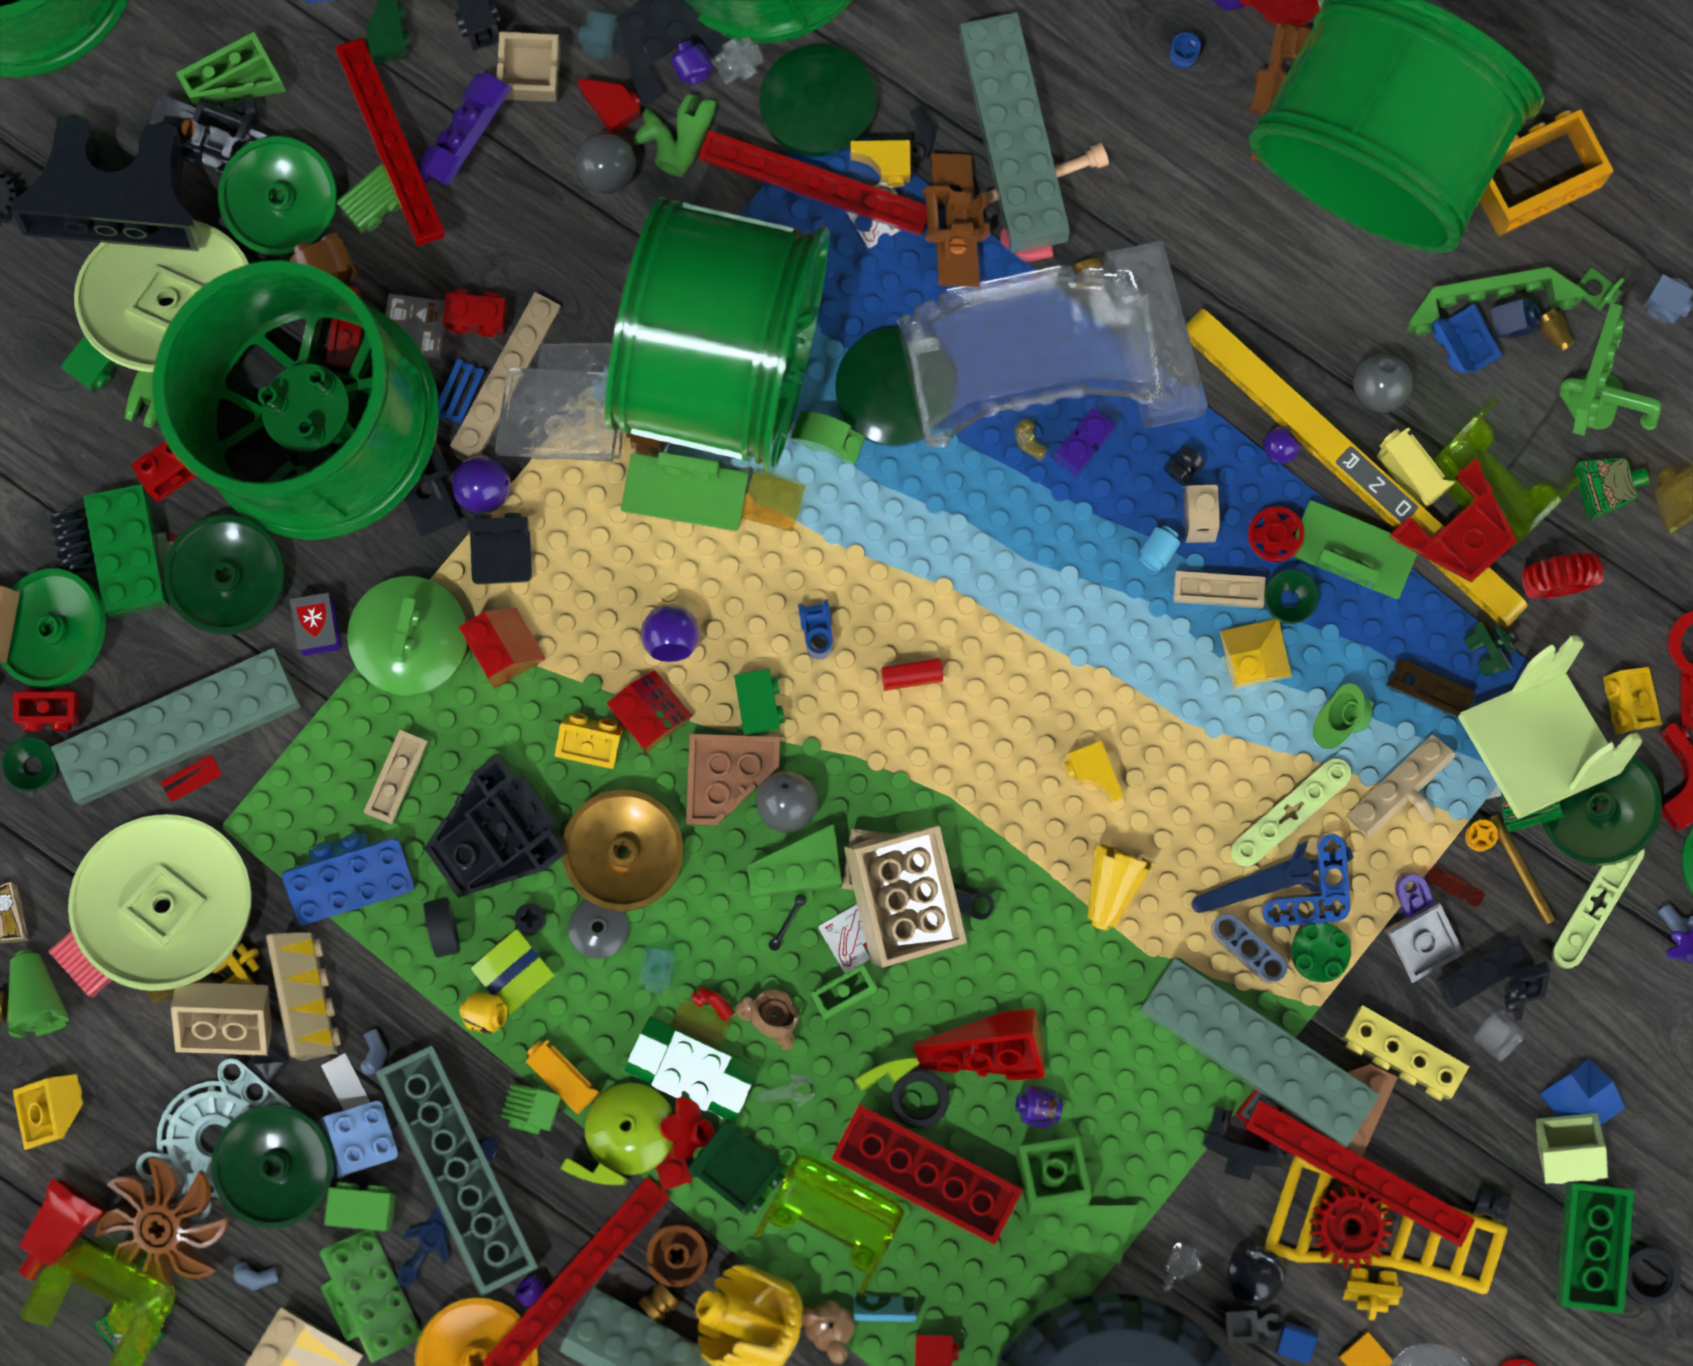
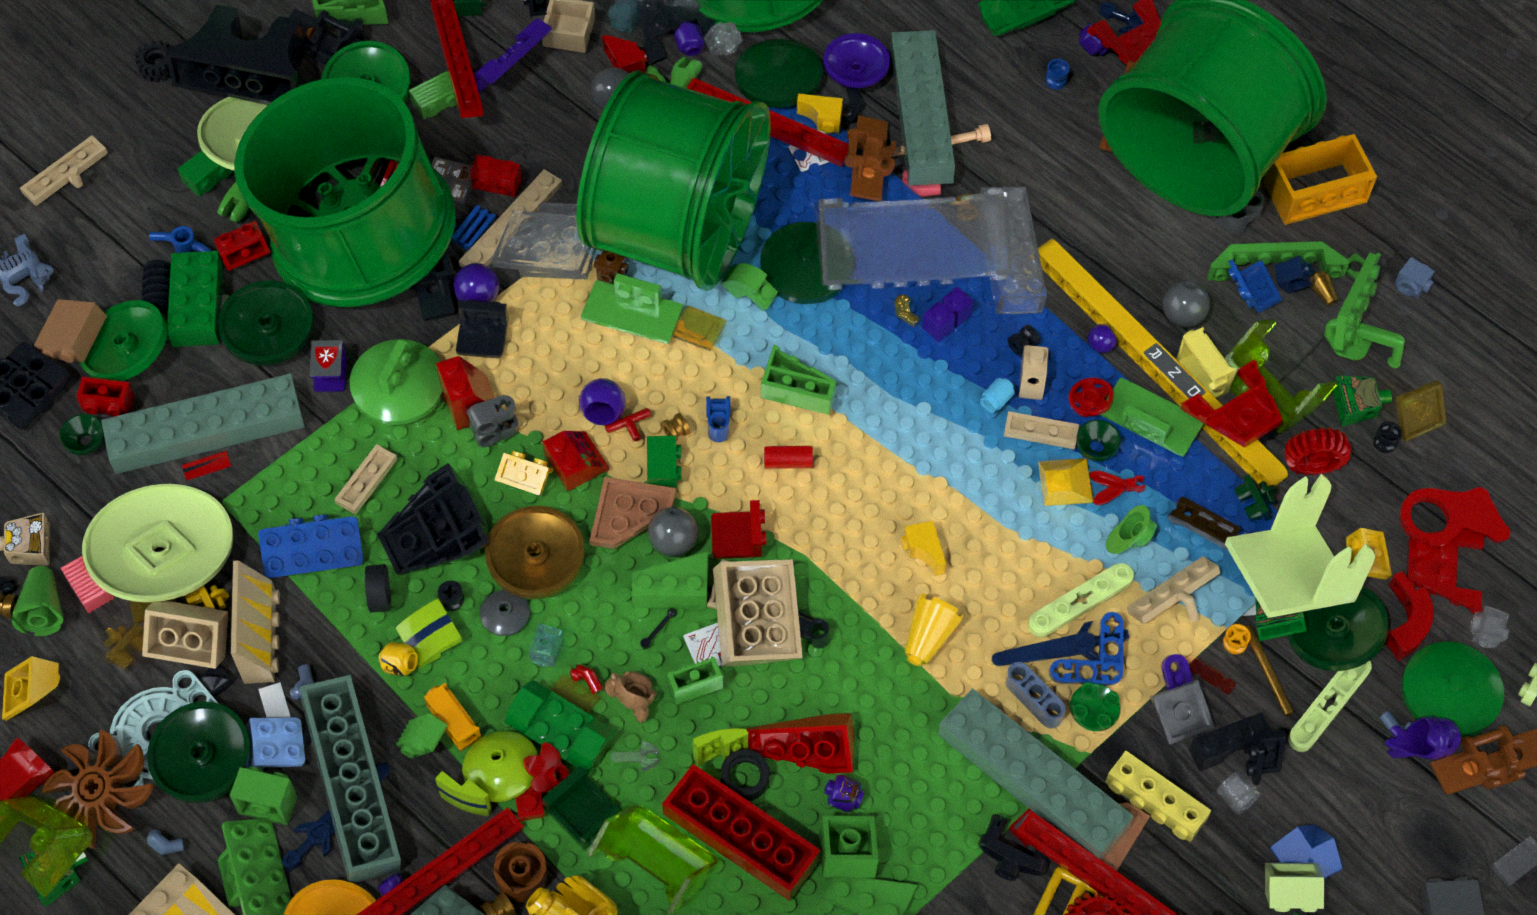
camera: 10 degrees right, 20 degrees down
none -> clear yellow hips [104,623,144,670]
none -> blue piece [149,226,212,253]
none -> dark grey piece [467,395,519,447]
none -> red piece [605,408,651,442]
none -> pearl gold wheel [661,413,690,441]
none -> red bracket [711,500,766,559]
none -> bright green wedge [761,344,836,415]
none -> dark purple dish [824,33,890,88]
none -> red piece [1089,471,1146,505]
none -> black wheel [1373,421,1402,453]

